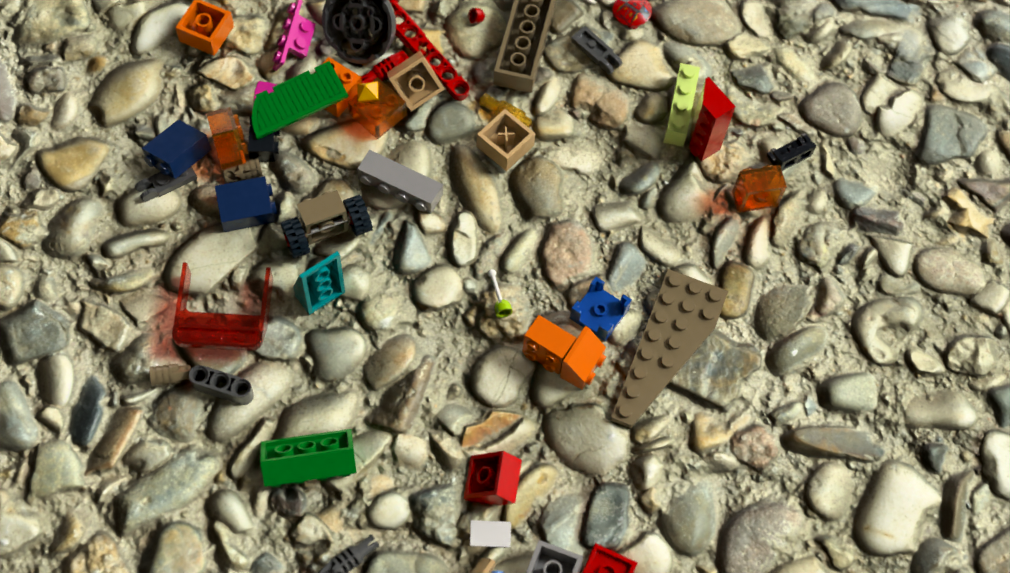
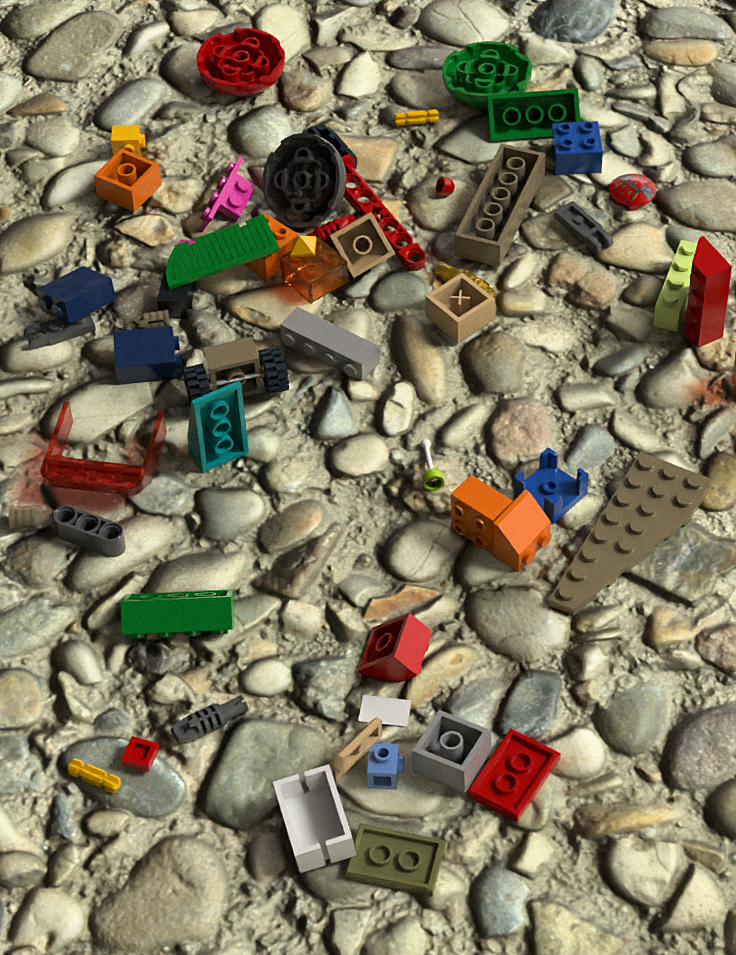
camera: 15 degrees right, 15 degrees down
clear orange brick [206,107,248,169] -> none

